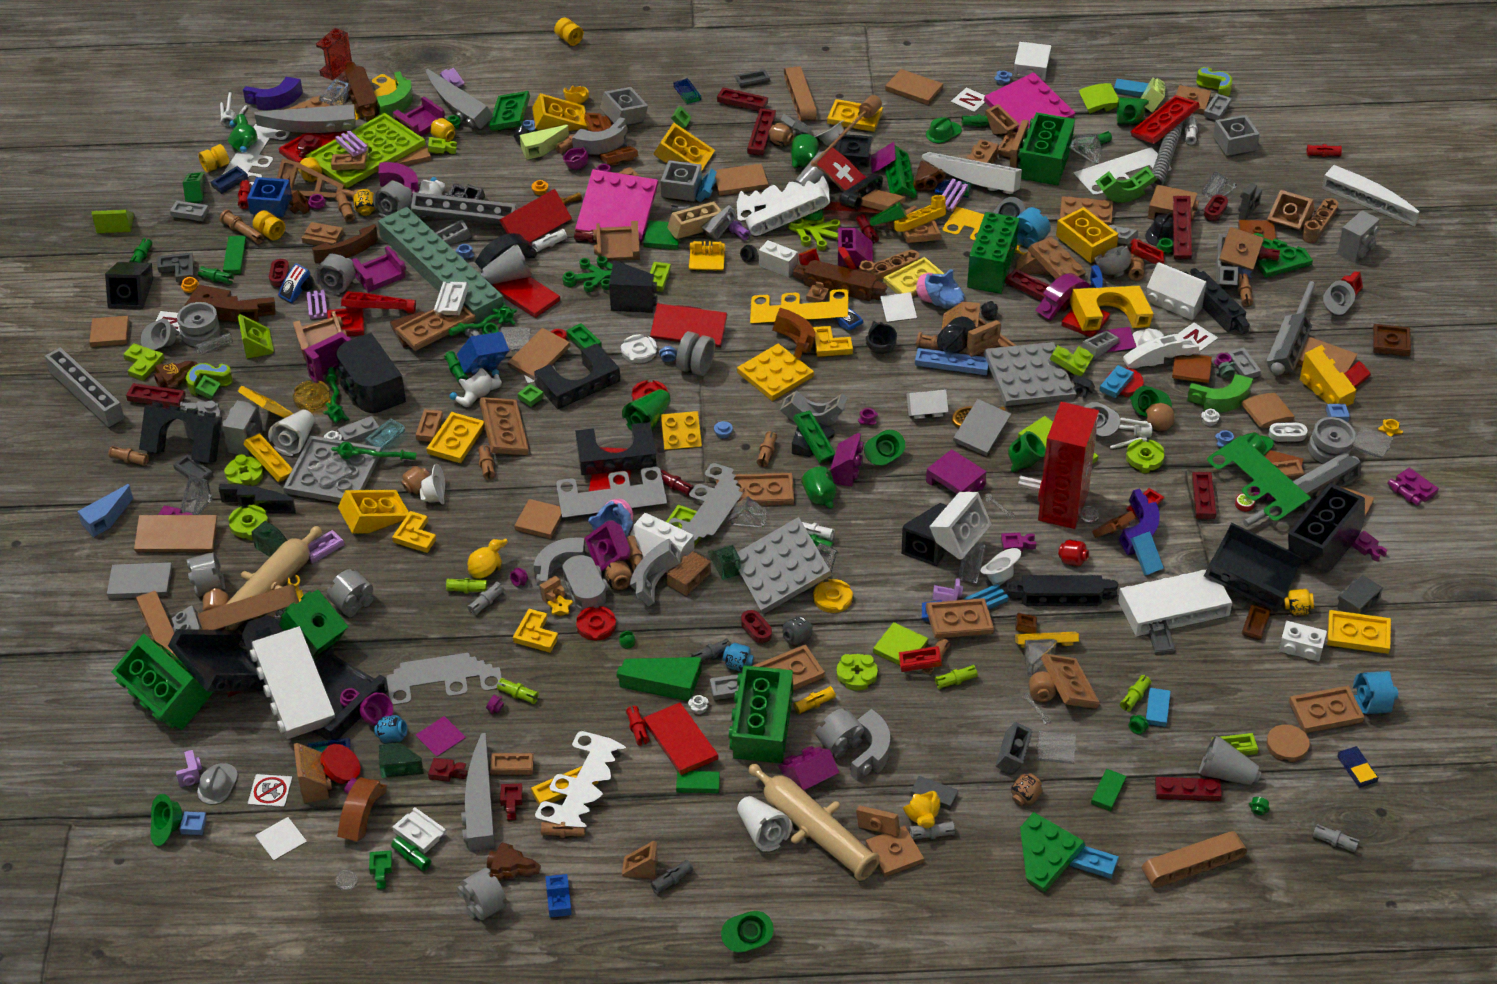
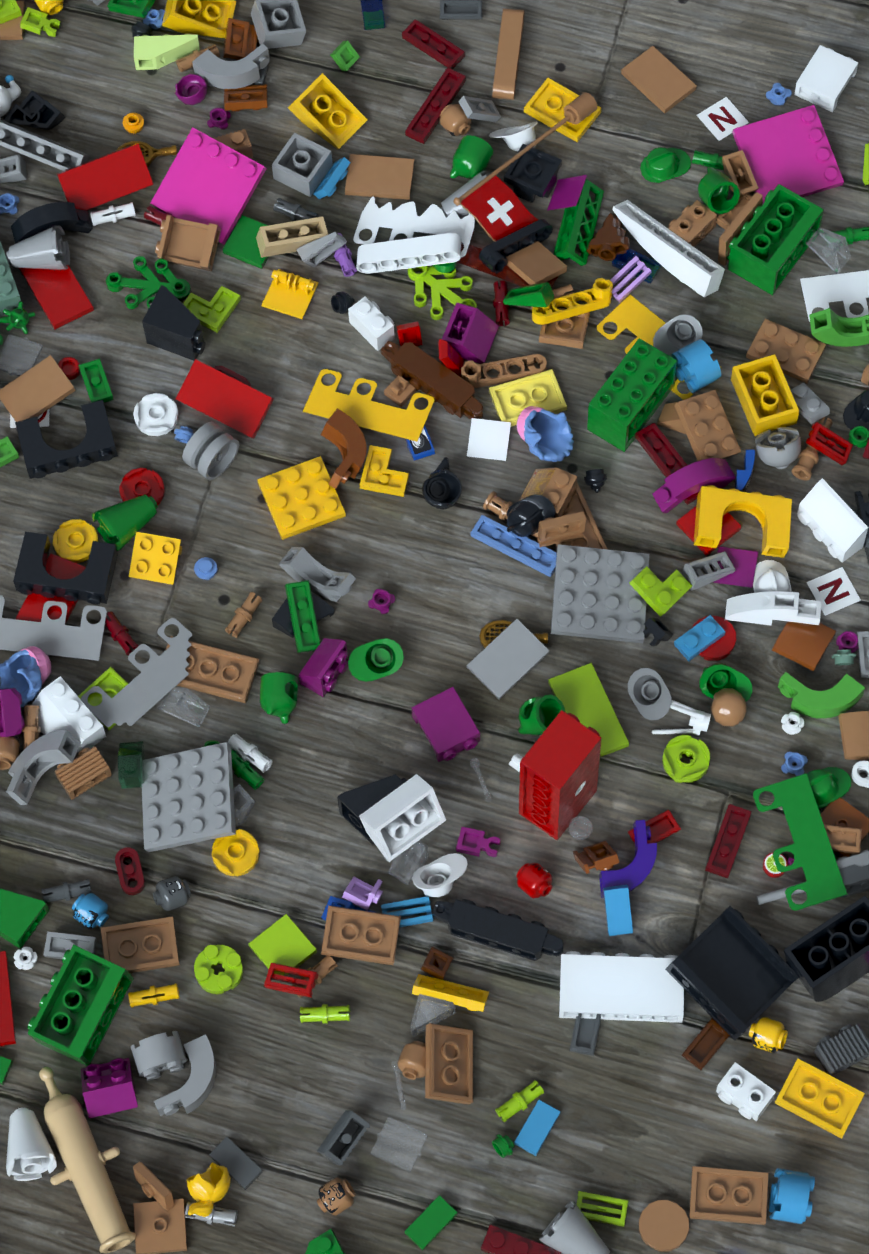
camera: 20 degrees right, 20 degrees up
white brick [907,390,948,419] -> none
none -> yellow tile [53,519,99,563]
none -> green piece [698,167,740,214]

